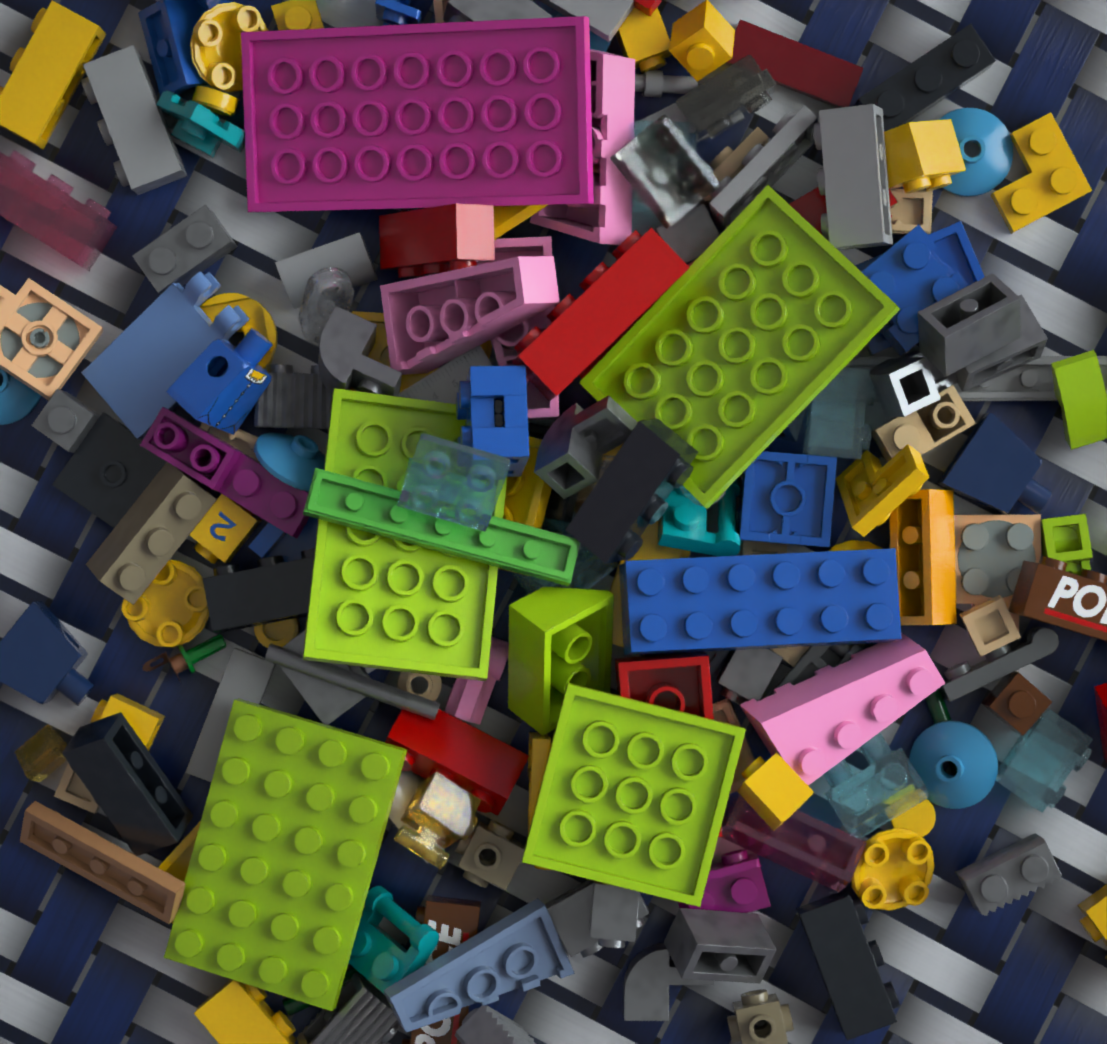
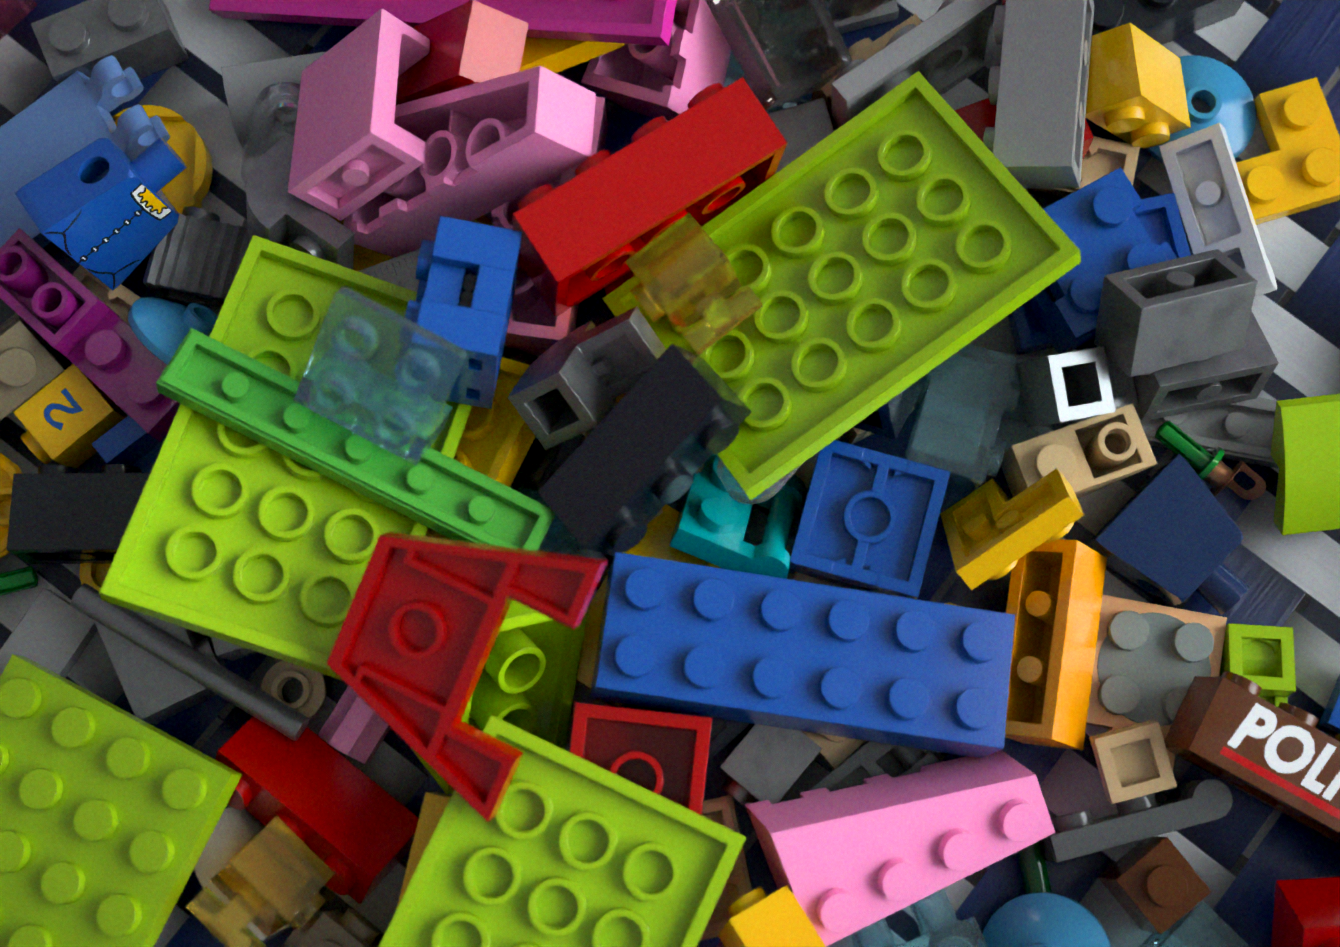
camera: 10 degrees right, 10 degrees down
none -> bright pink panel [288,8,430,221]
none -> red wing [326,532,608,822]
none -> clear yellow brick [626,213,763,356]
none -> piece [1155,421,1266,500]
none -> white plate [1159,123,1277,296]

